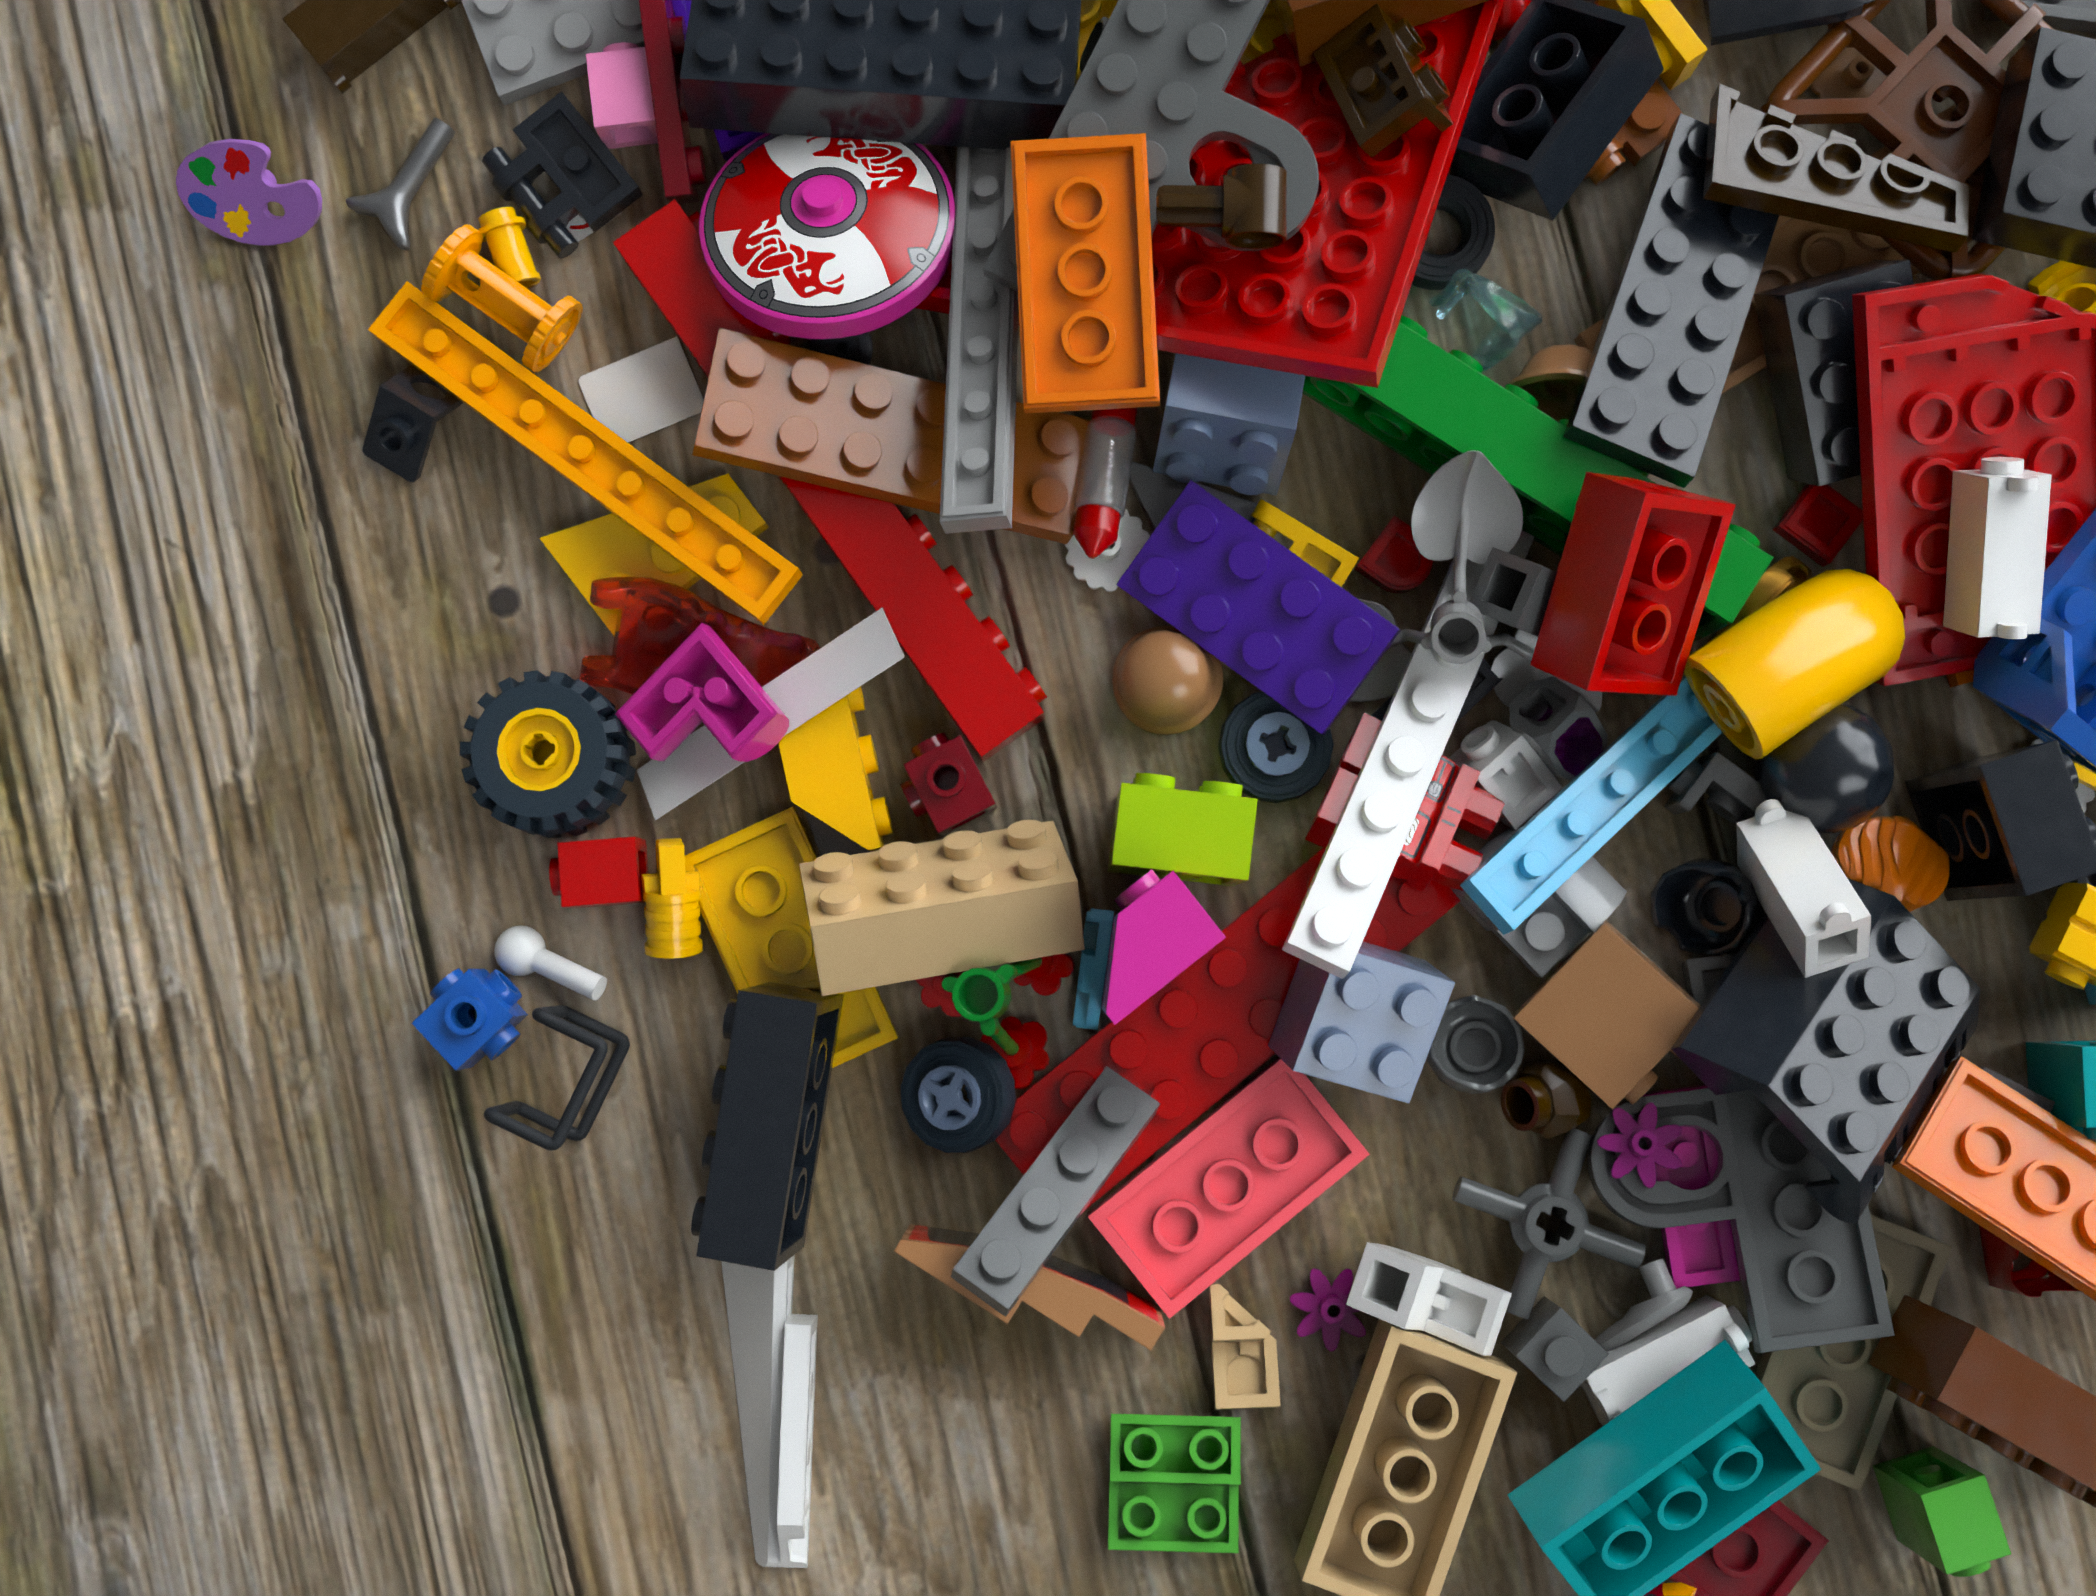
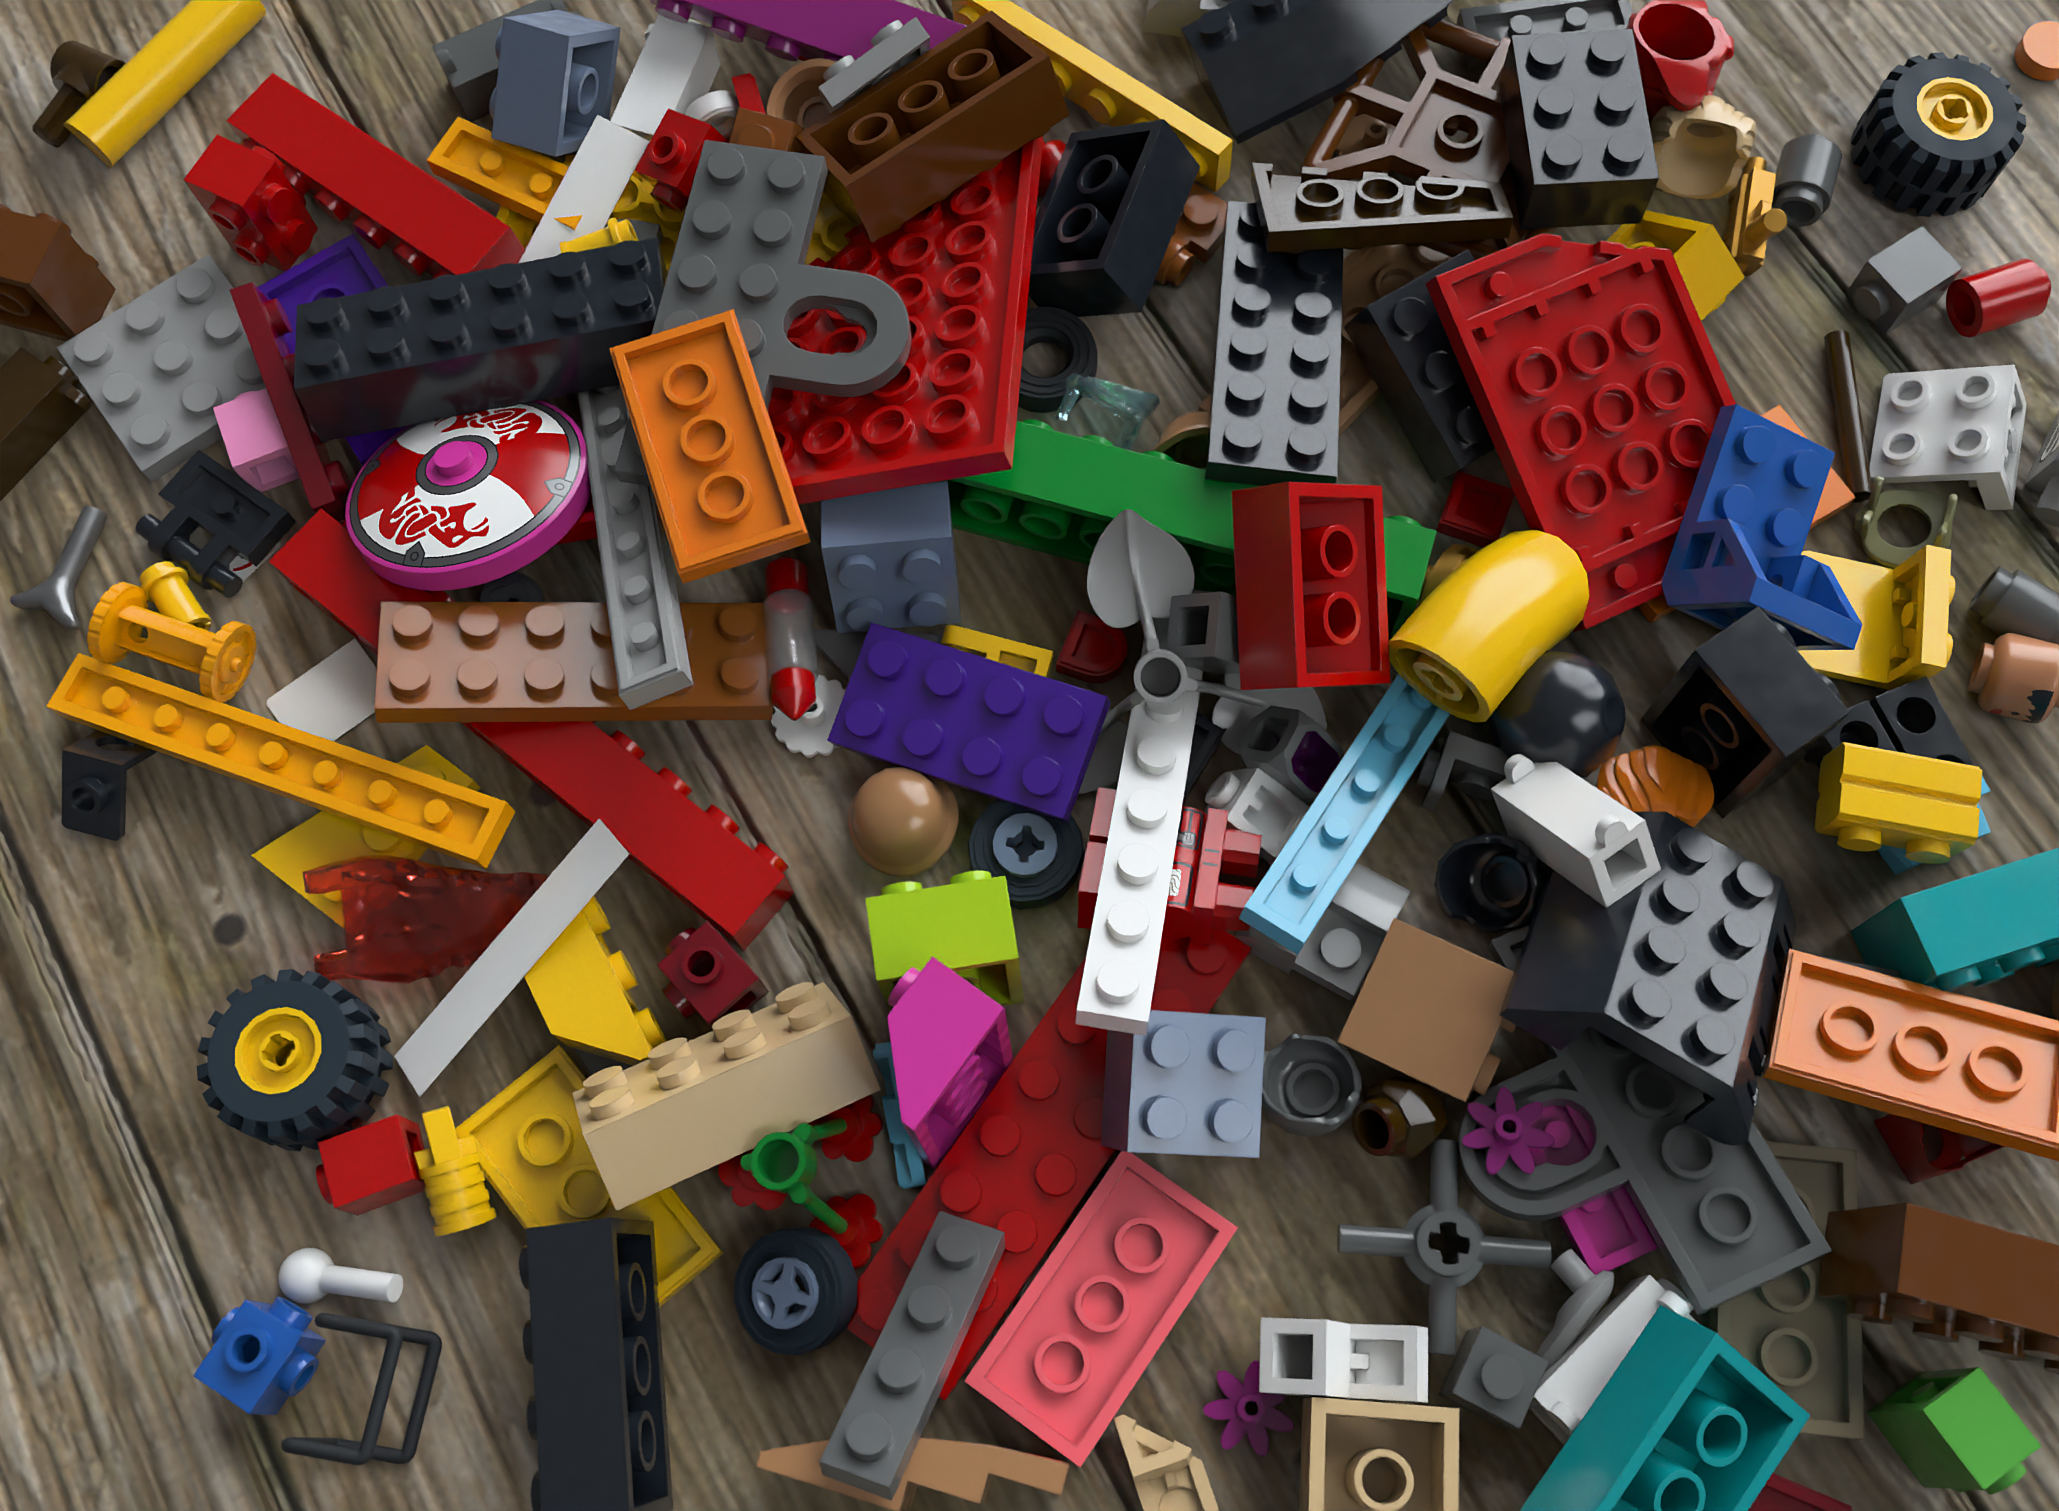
camera: 15 degrees left, 15 degrees down
dark pink brick [615,623,789,762] -> none
dark brown axle [1156,164,1287,249] -> none
dark brown bracket [1313,3,1453,158] -> none
white brick [1943,457,2052,639] -> none

